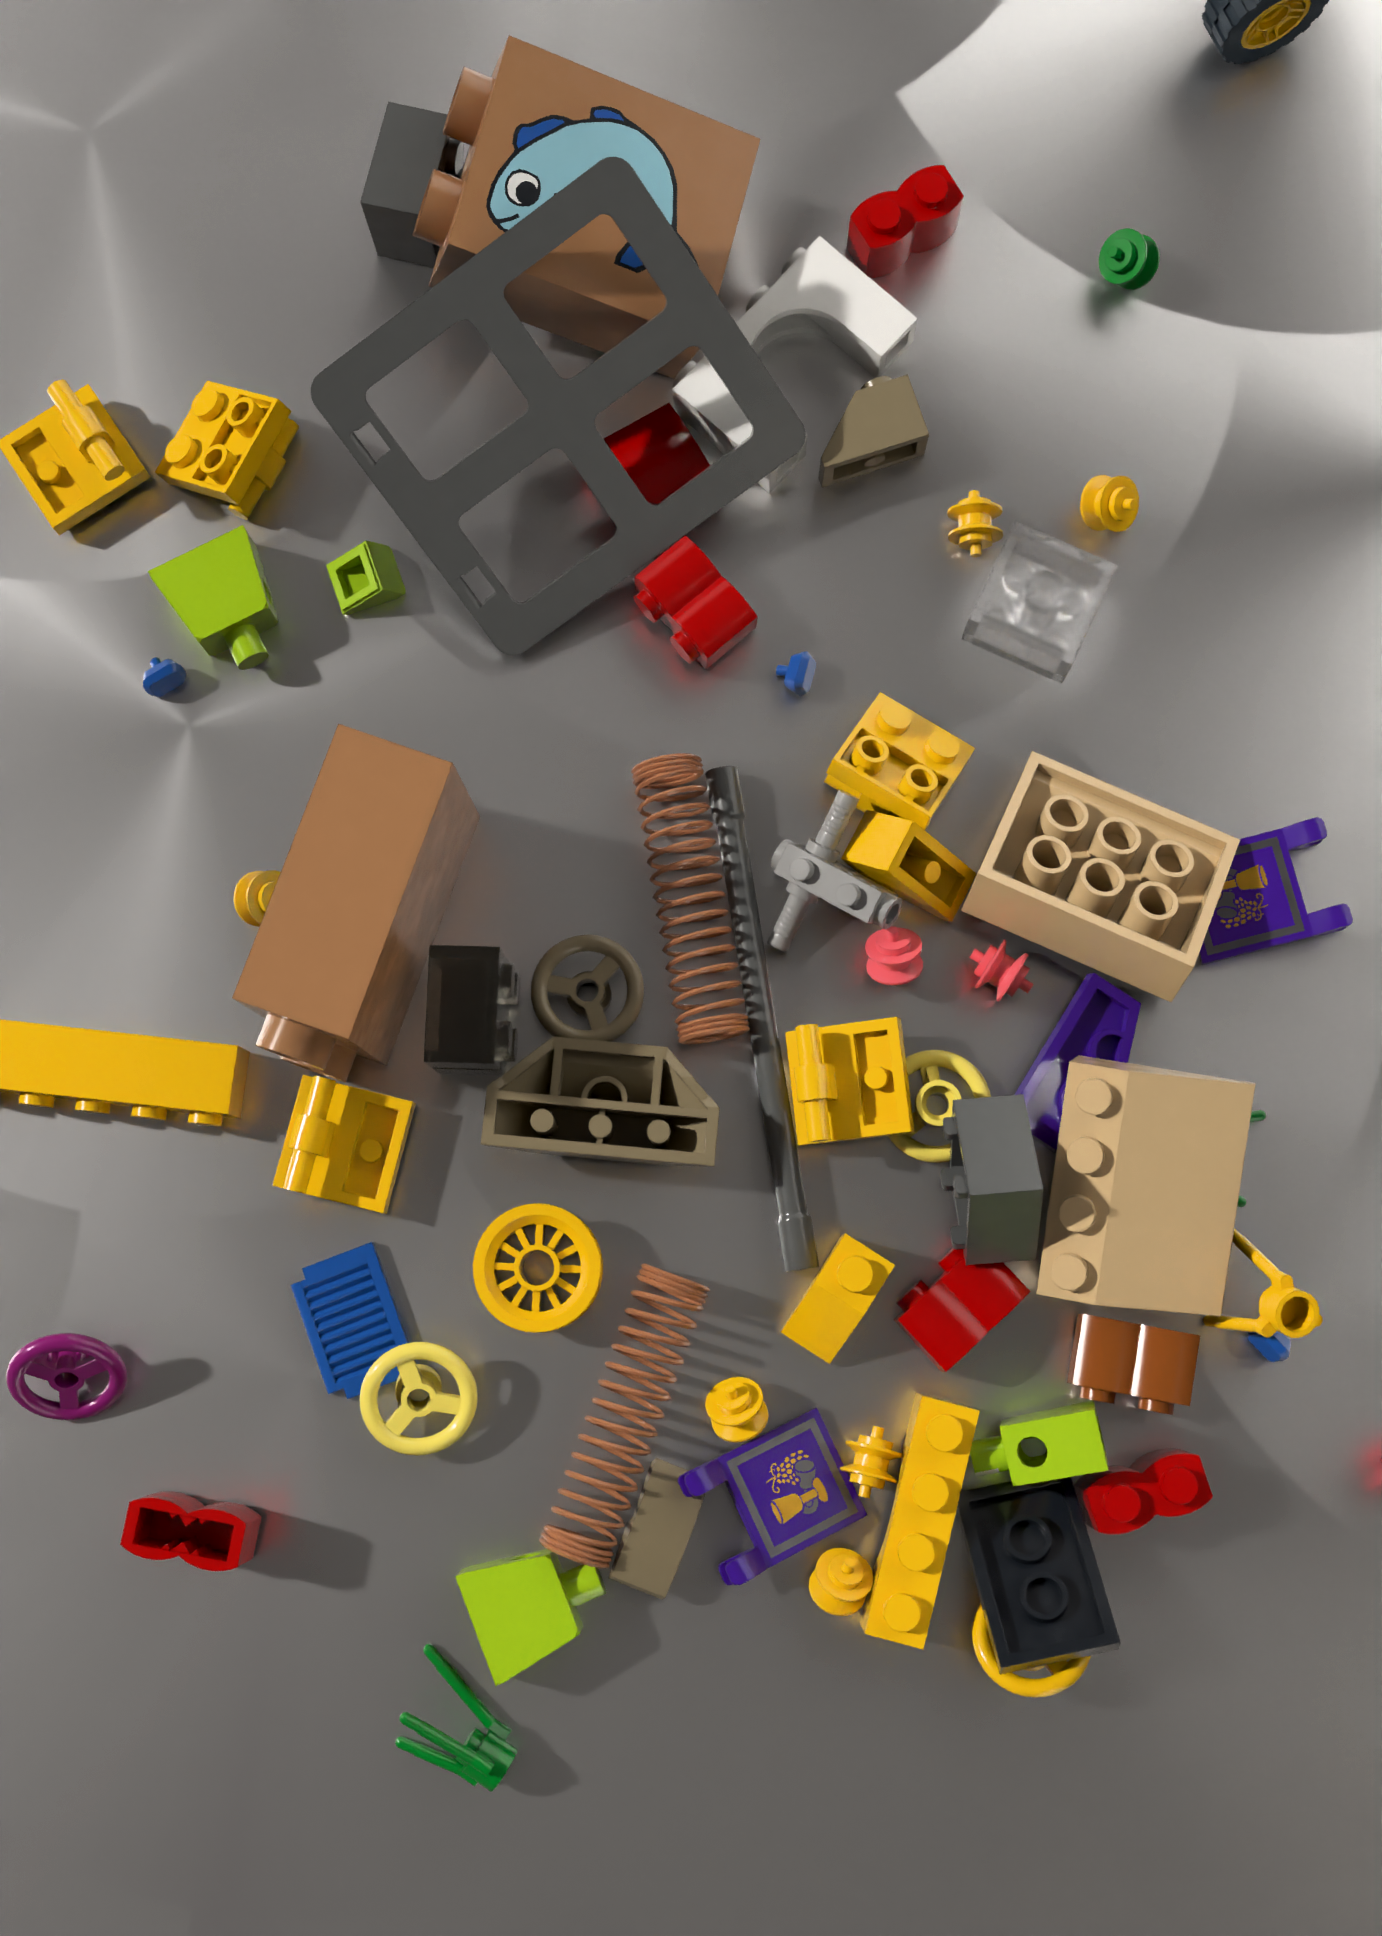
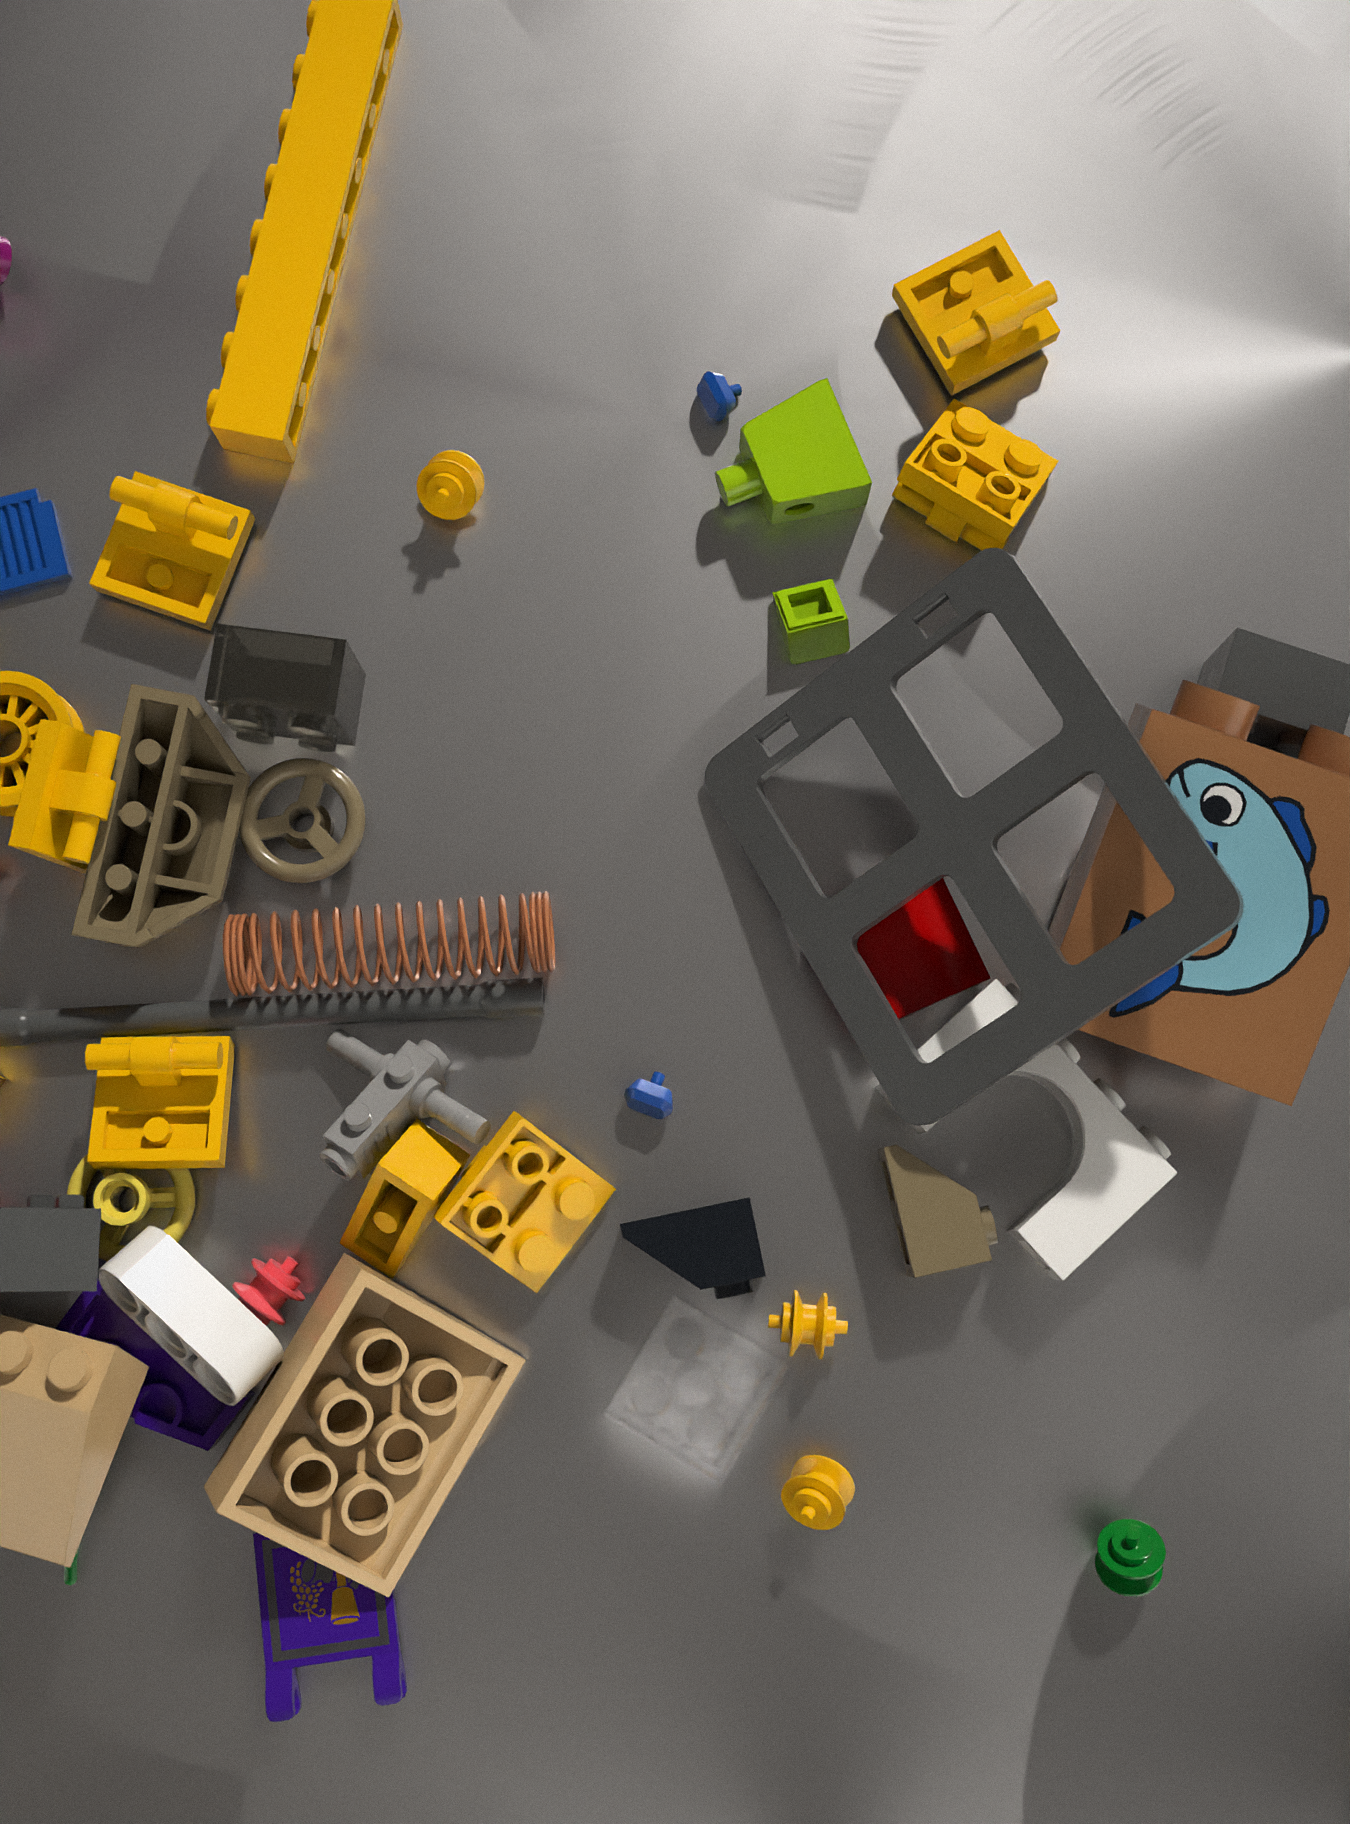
camera: 90 degrees right, 0 degrees up
medium nougat brick [232,724,480,1082] -> none
red brick [634,535,758,669] -> none
red brick [847,165,964,278] -> none
coral wheel [865,926,923,985] -> none
none -> yellow plate [8,719,121,874]
none -> white beam [97,1226,284,1406]
none -> black slope [620,1197,766,1299]

